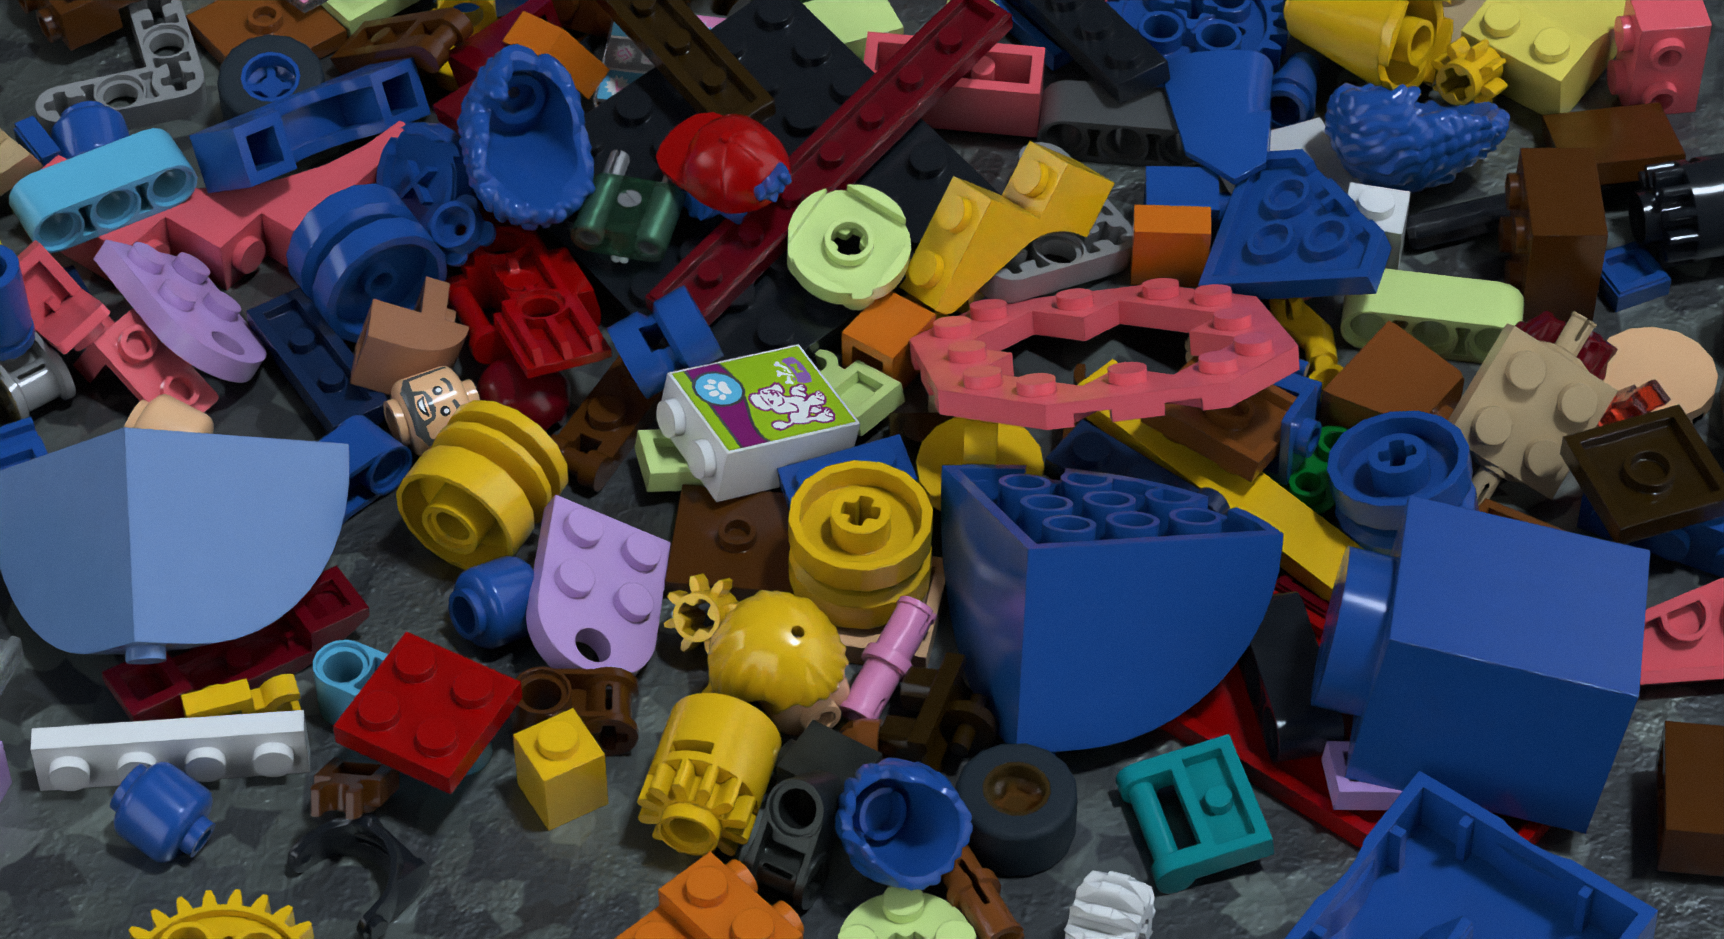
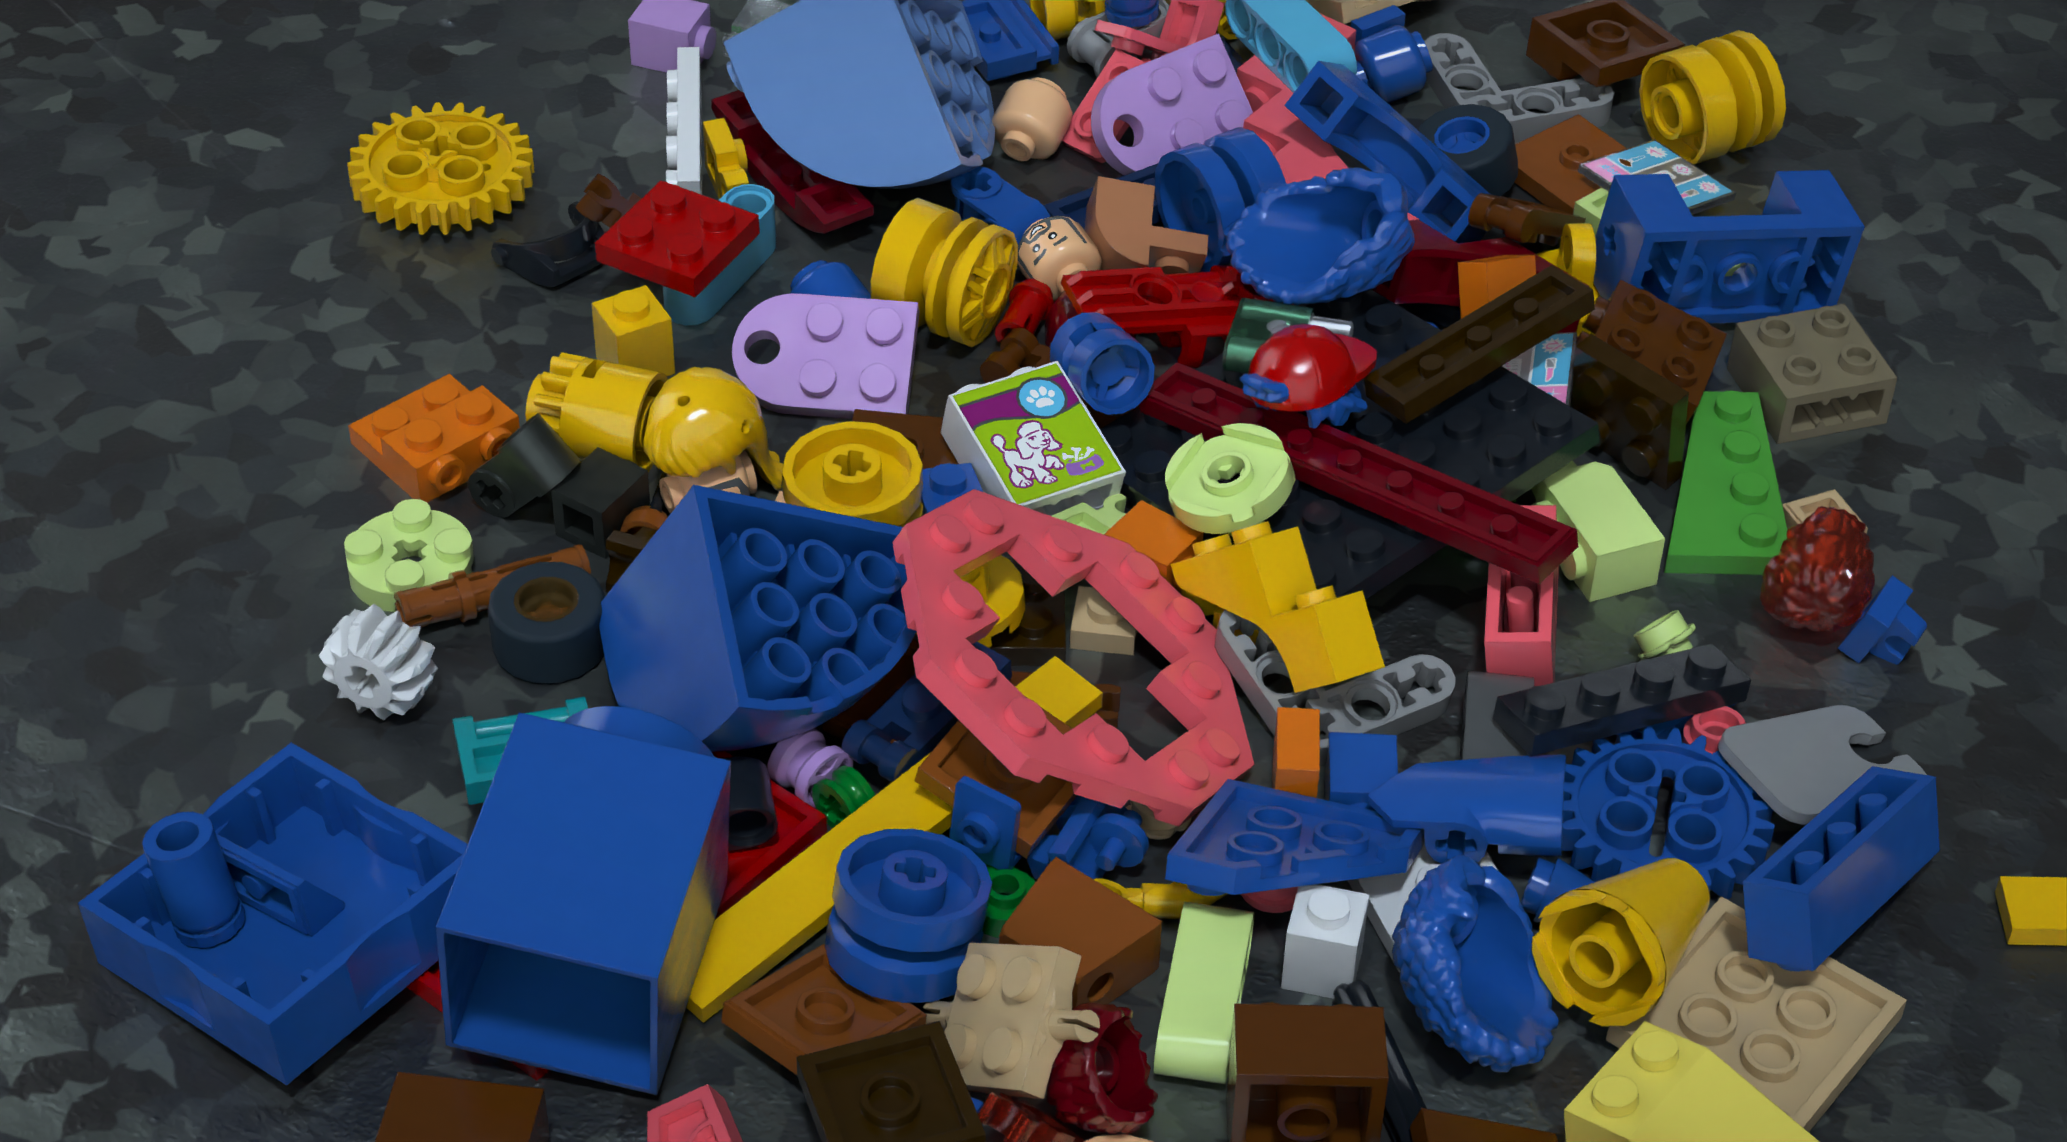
camera: 90 degrees right, 5 degrees down
blue head [110,762,216,863] -> none
reddish brown piece [512,666,639,756] -> none
yellow gear [664,573,740,654] -> none
blue hair [835,758,973,891] -> none
yellow gear [1431,36,1508,106] -> none

